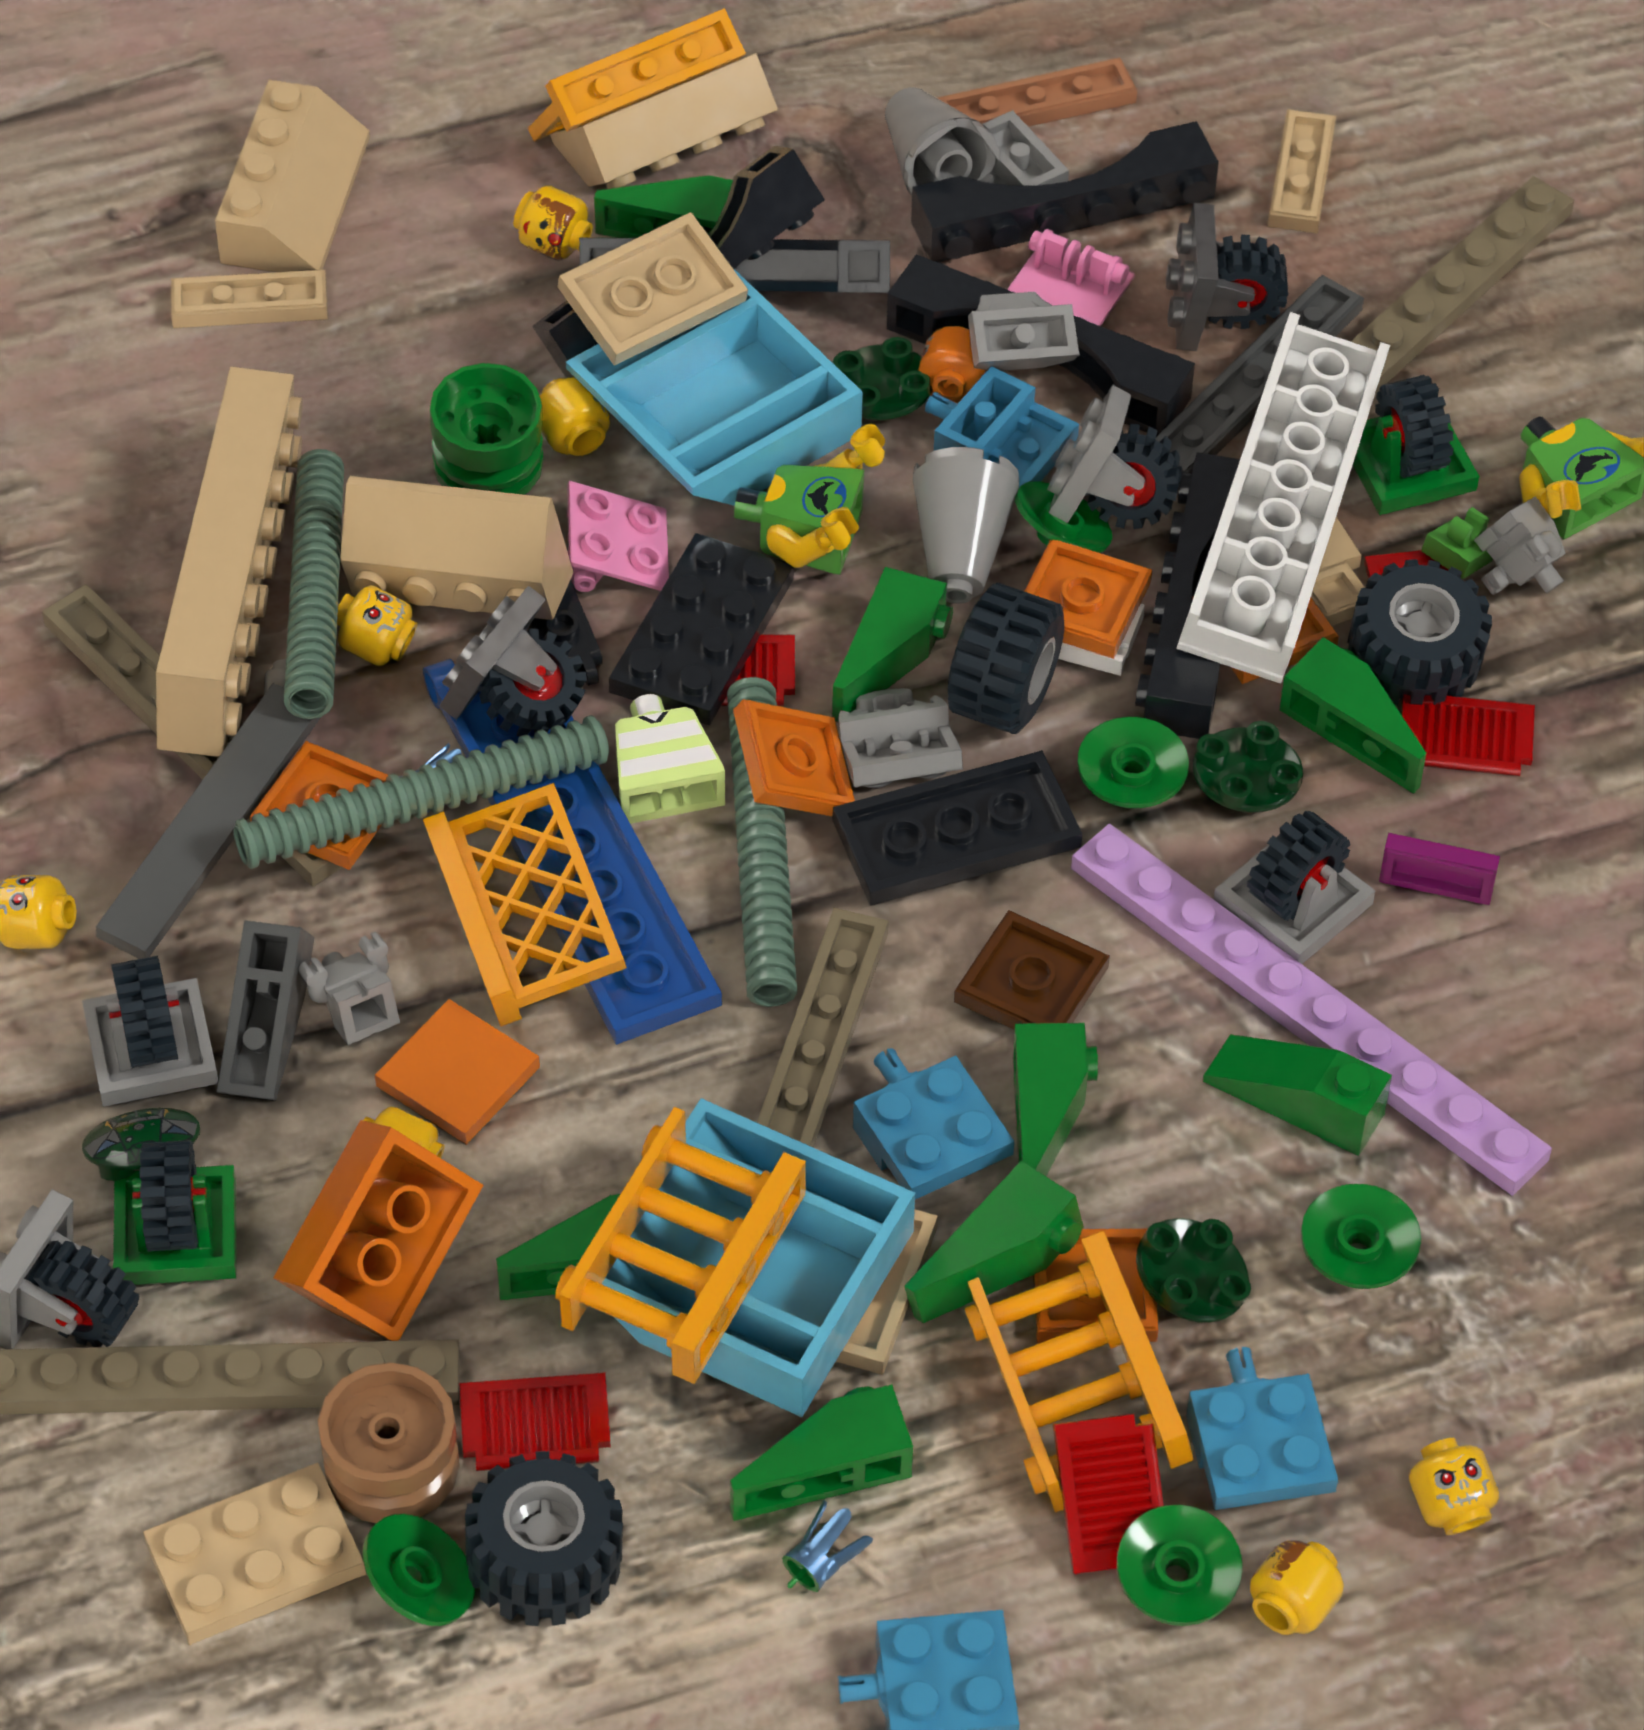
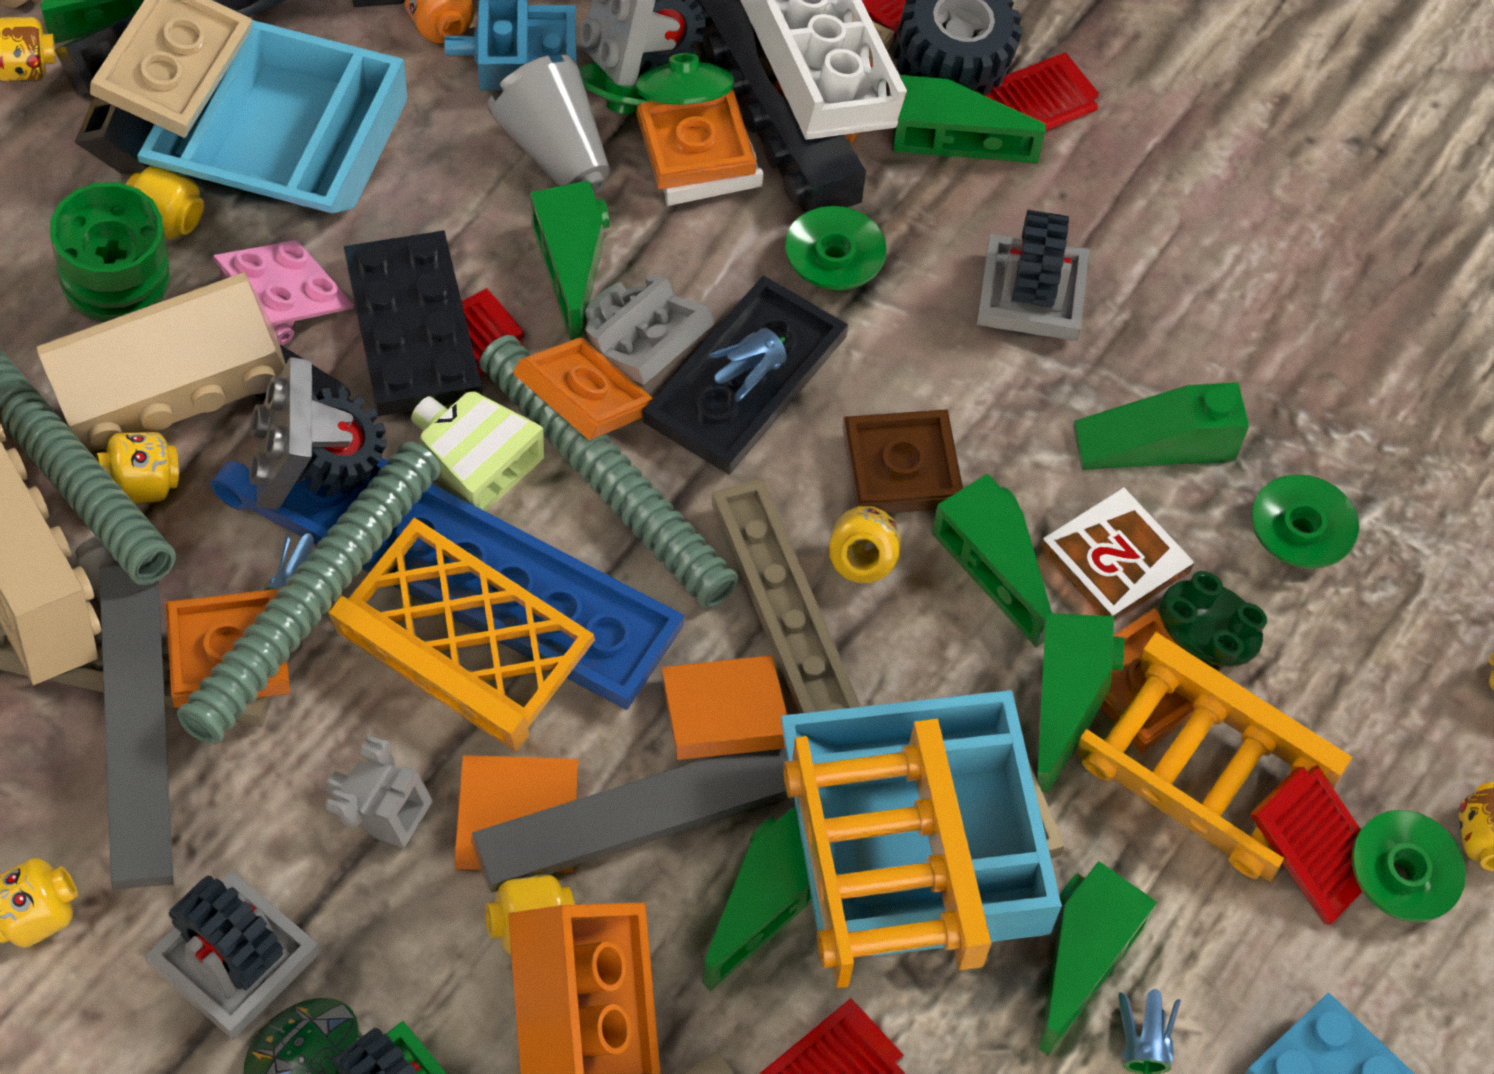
camera: 40 degrees left, 5 degrees up
dark grey slope [217,920,315,1101] -> none
torso [734,424,885,575] -> none
dark green dish [833,337,933,420] -> none
dark azure plate [853,1048,1015,1200] -> none
black wheel [947,582,1064,734] -> none
lavender plate [1071,823,1552,1196] -> none
dark azure plate [1186,1347,1338,1510] -> none
dark green dish [1192,721,1303,812] -> none
magenta tile [1379,832,1500,905] -> none
none -> dark grey tile [471,749,788,893]
none -> green dish [636,53,734,105]
none -> orange tile [662,655,787,760]
none -> flat silver piece [709,328,787,402]
none -> yellow head [829,506,901,584]
none -> tile [1040,488,1195,622]

